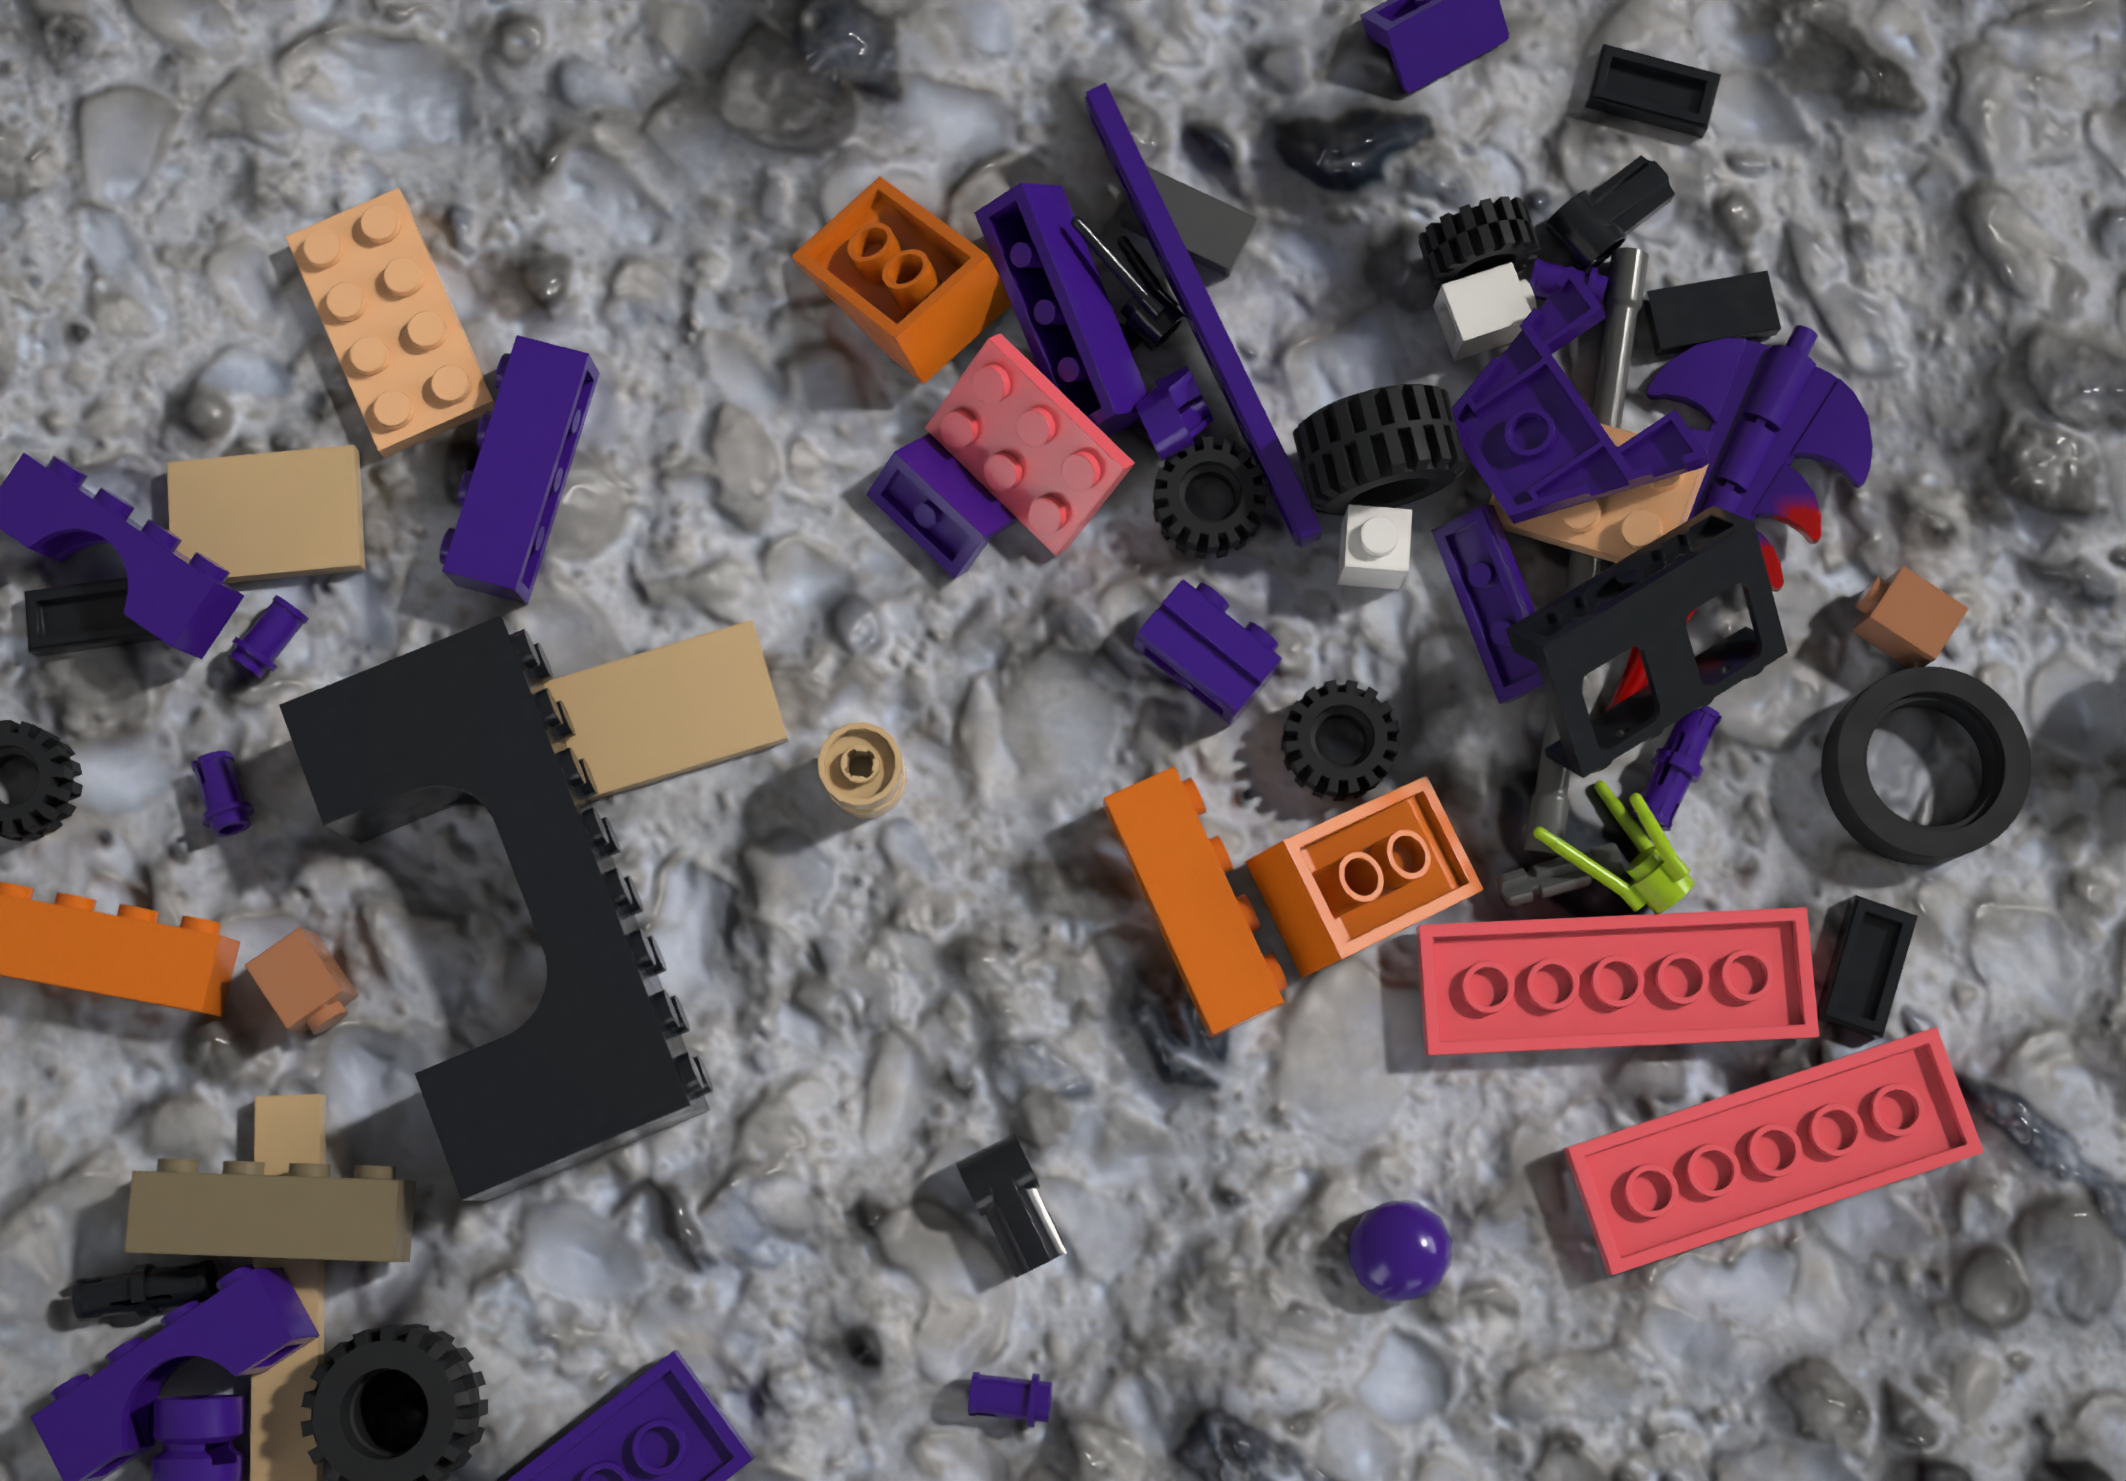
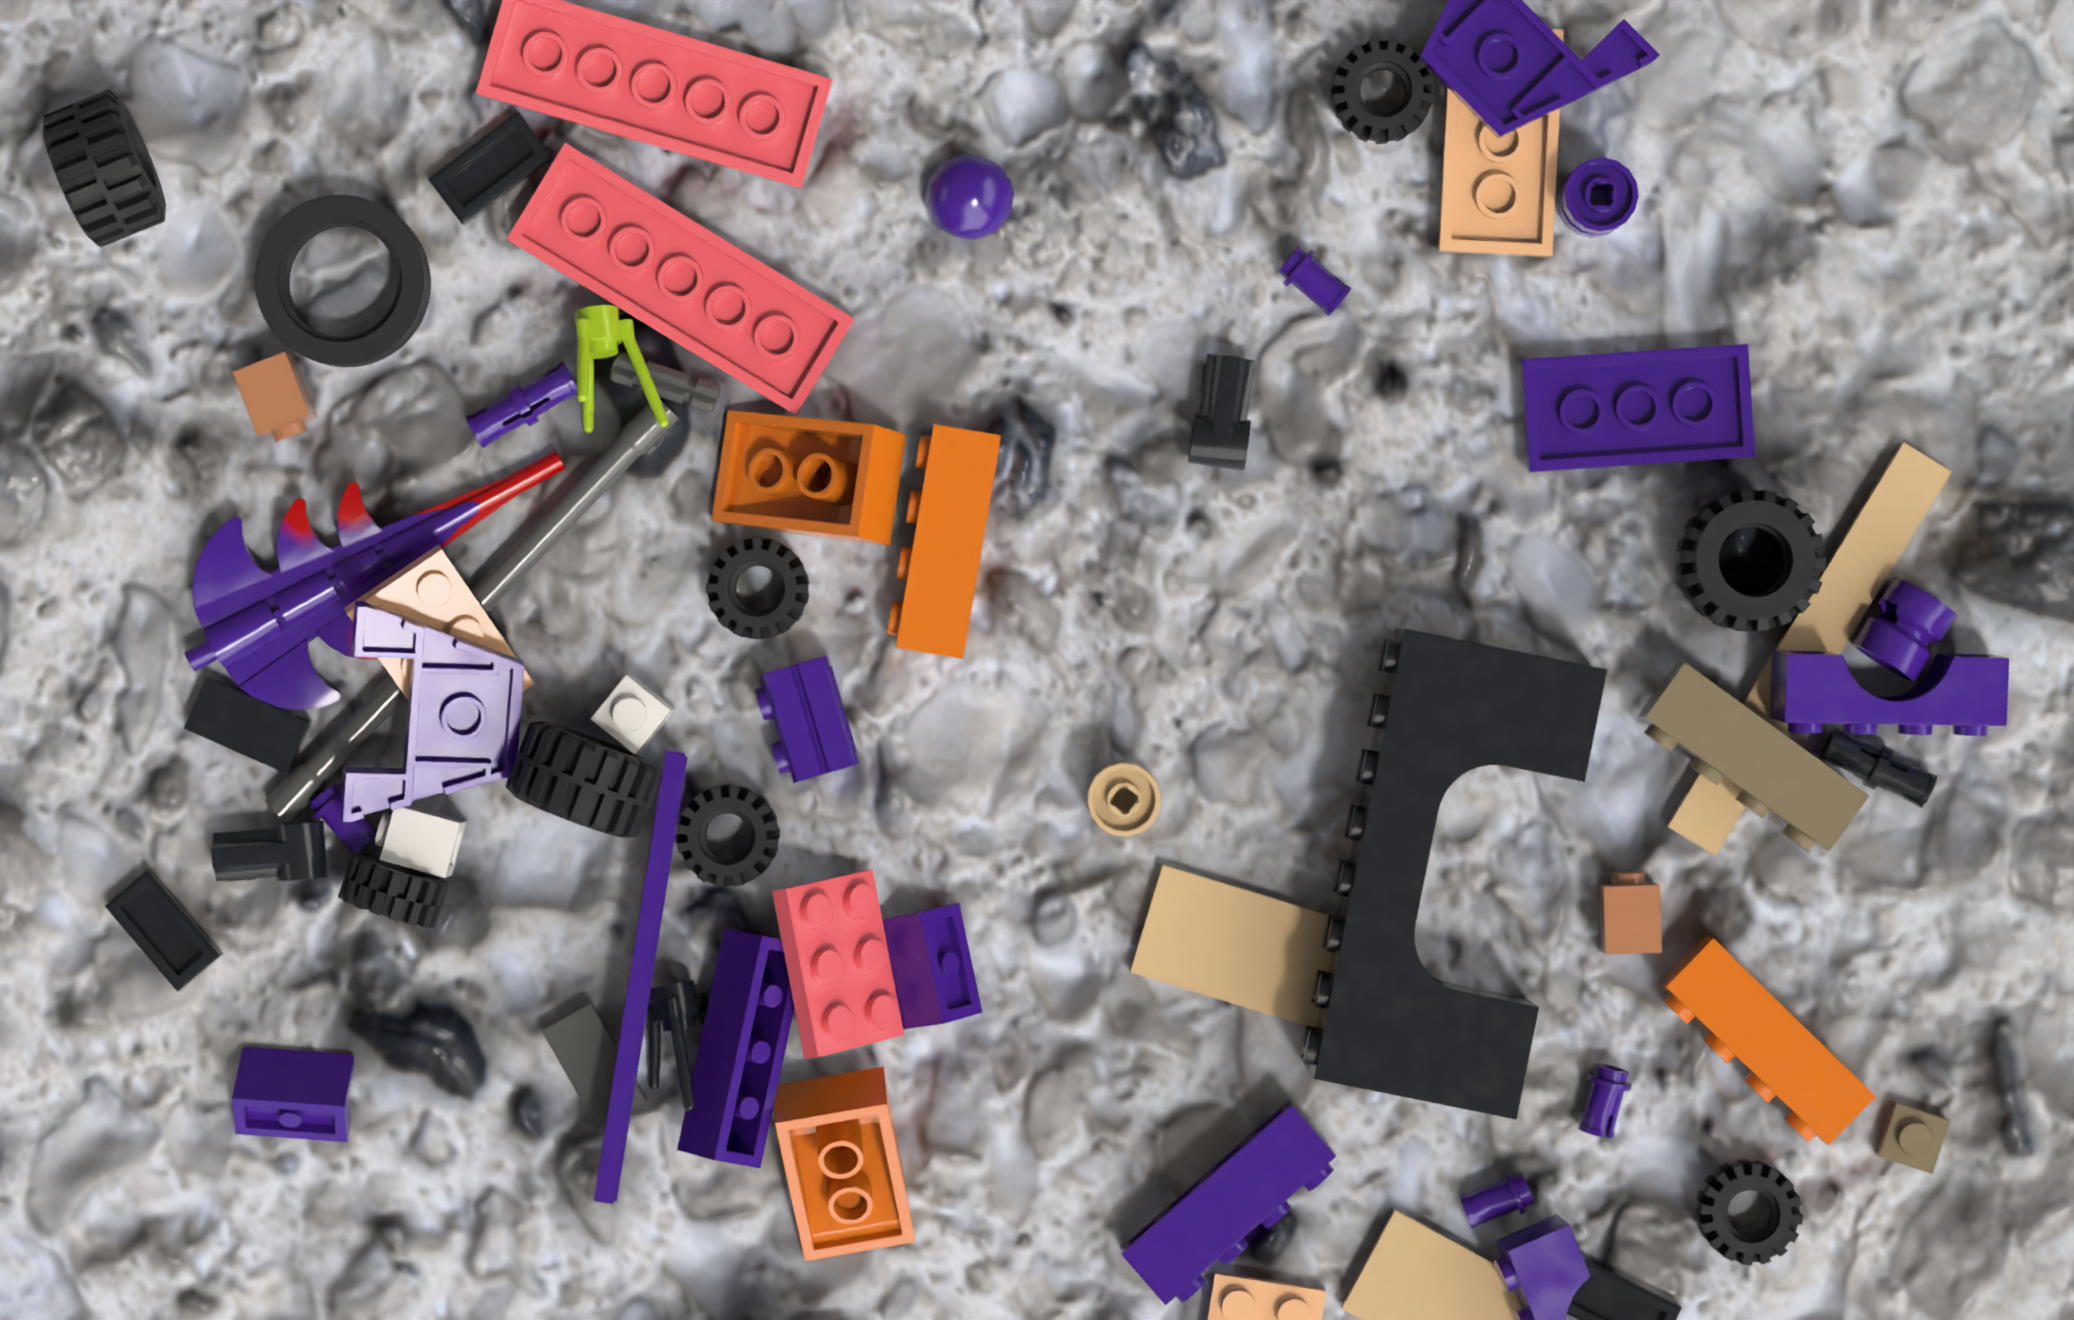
camera: 145 degrees left, 10 degrees up
dark purple piece [1135,365,1214,461] -> none
dark purple tile [1431,504,1544,704] -> none
black window [1506,506,1788,778] -> none

